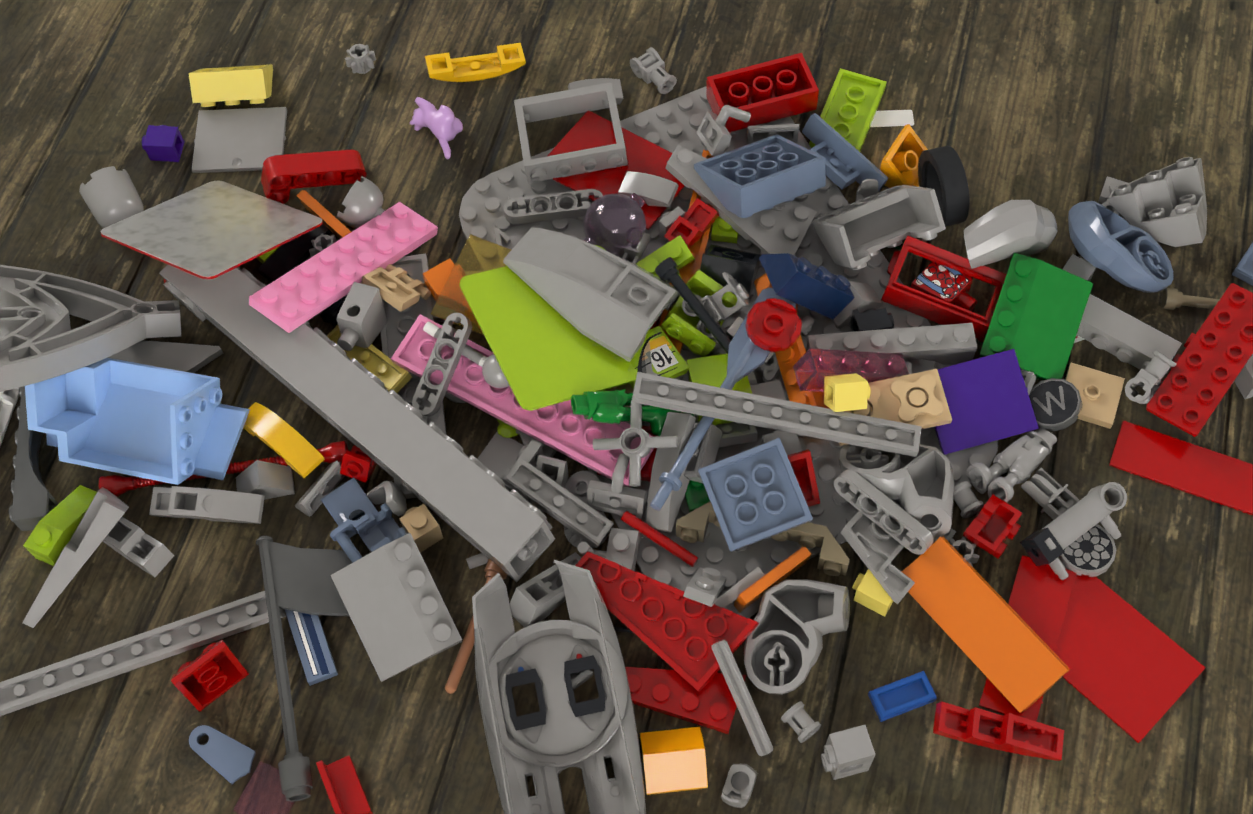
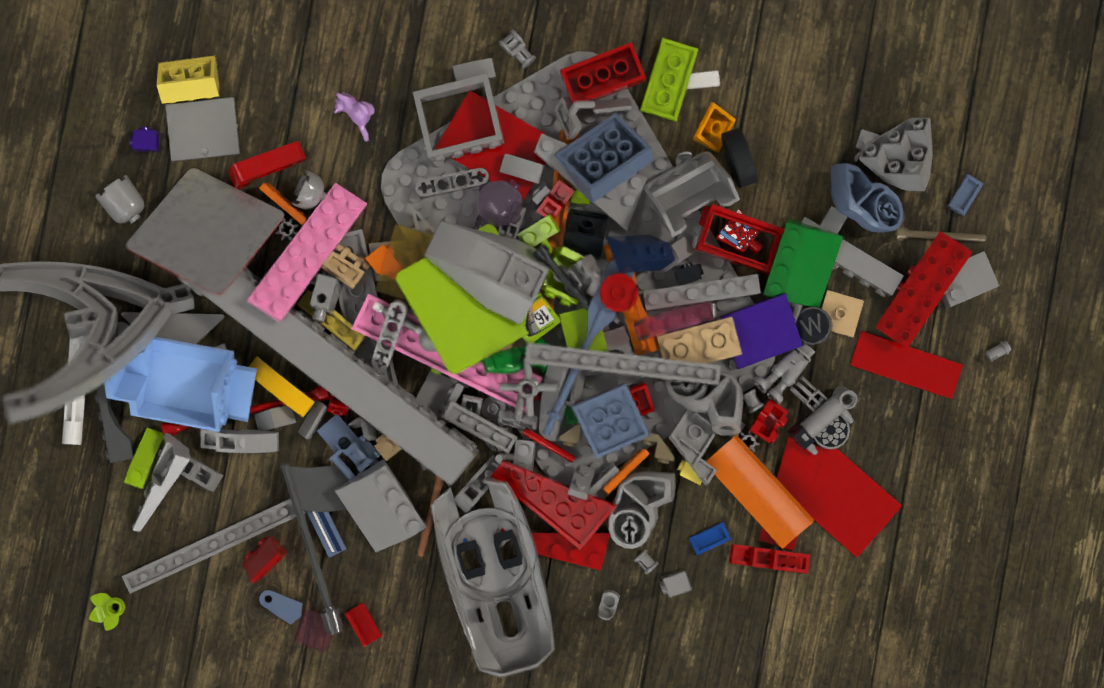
camera: 10 degrees left, 25 degrees up
light grey gear [345,44,376,74] -> none
yellow slope [425,43,526,82] -> none
light orange slope [640,727,708,795] -> none
light grey axle [711,640,773,756] -> none
sand blue bracket [802,113,888,192] -> none
light yellow brick [824,373,871,412] -> none
light grey beam [834,469,934,555] -> none
light grey piece [964,200,1057,269] -> none
light grey connector [1125,350,1177,404] -> none

